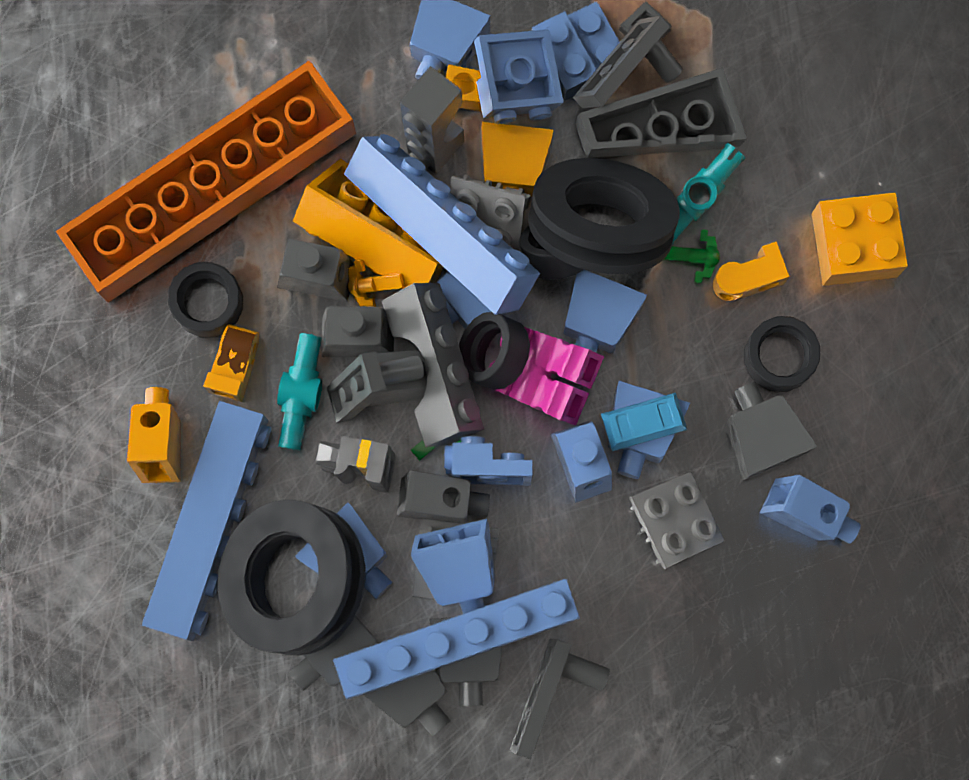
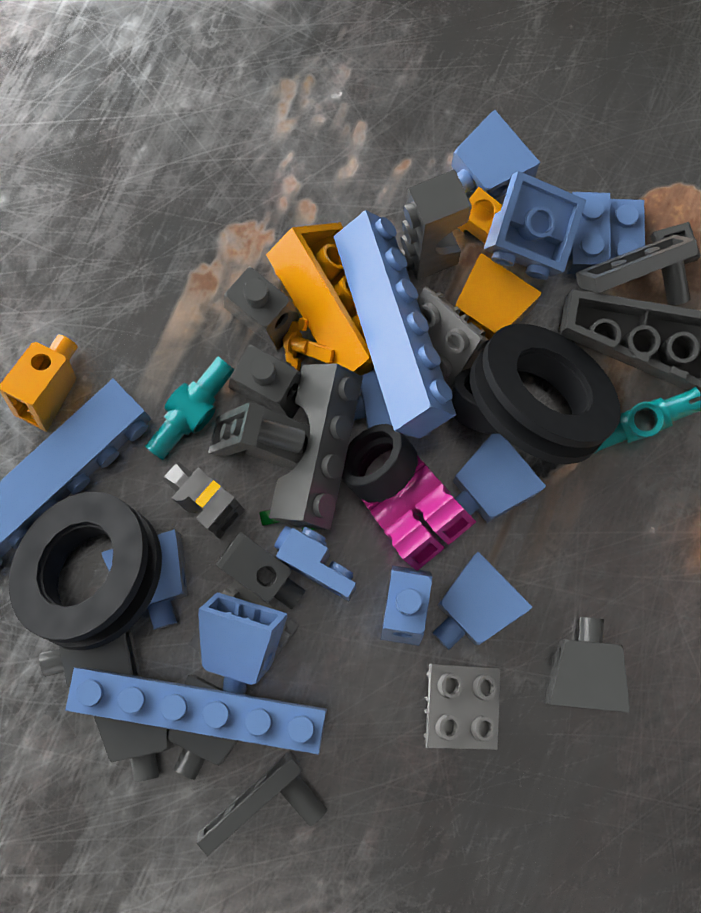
camera: 30 degrees right, 0 degrees up
orange brick [56,60,356,303] -> none
black tyre [168,262,243,337] -> none
light orange leg [203,324,260,402] -> none
dark azure tile [601,393,688,451] -> none
green piece [665,229,721,283] -> none
light orange leg [712,241,790,301] -> none
black tyre [744,316,820,392] -> none
medium blue torso [760,475,861,544] -> none

